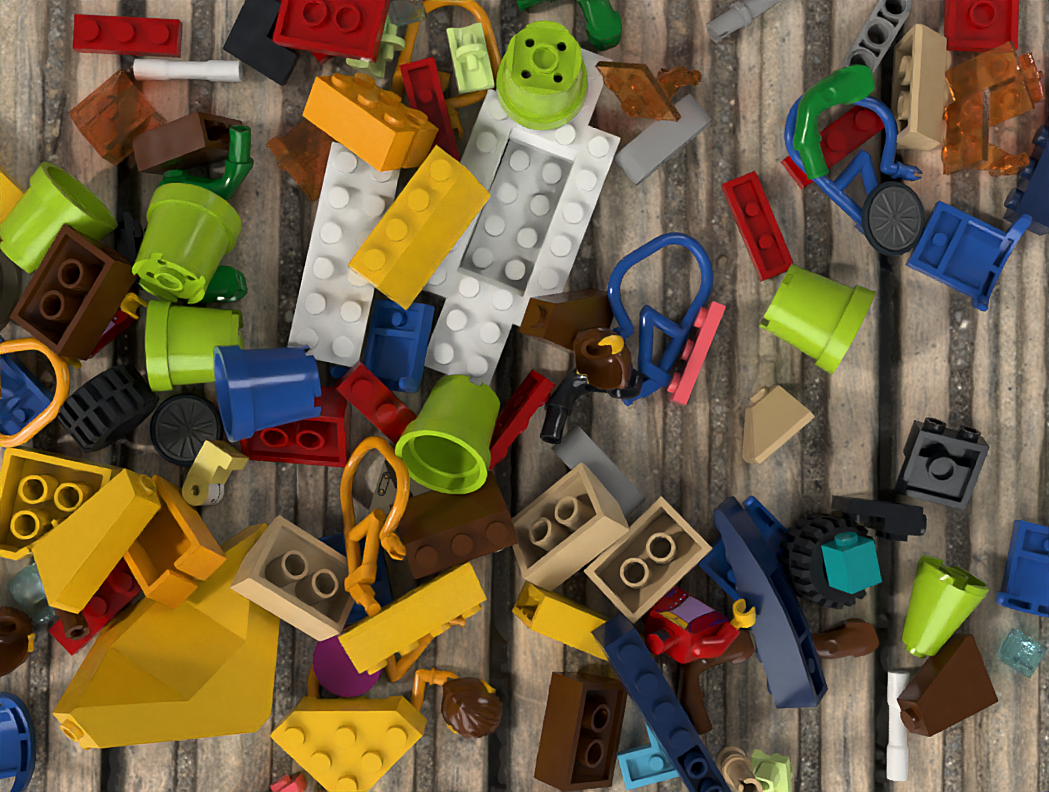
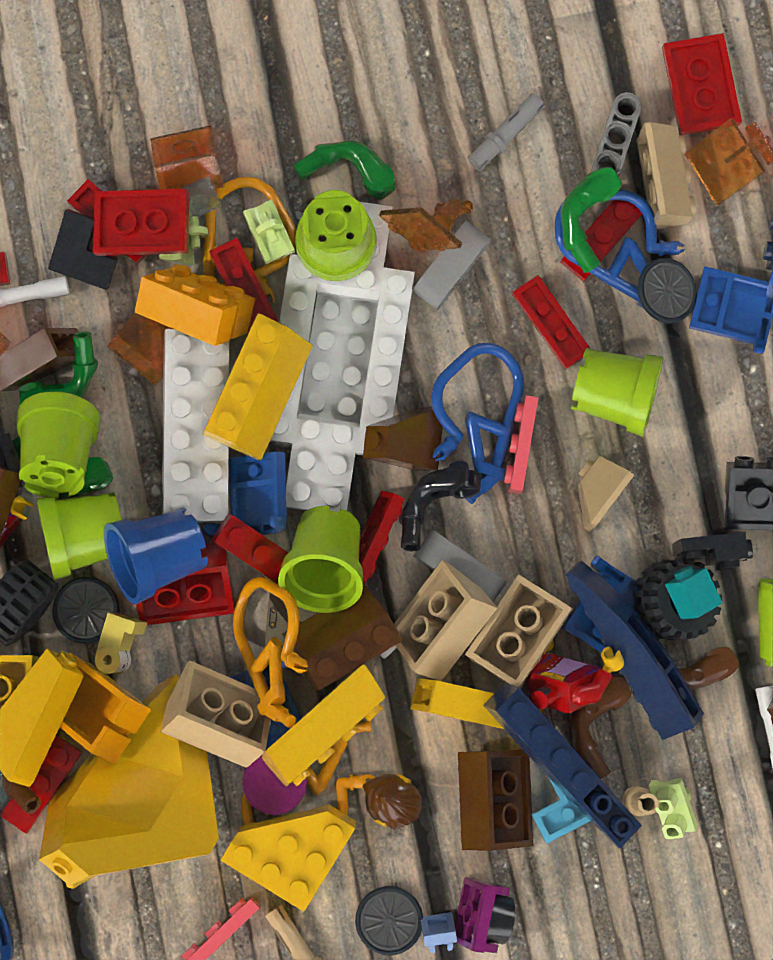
camera: 10 degrees left, 5 degrees down
reddish brown hair [573,327,632,390] -> none
clear orange plate [941,88,1030,177] -> none

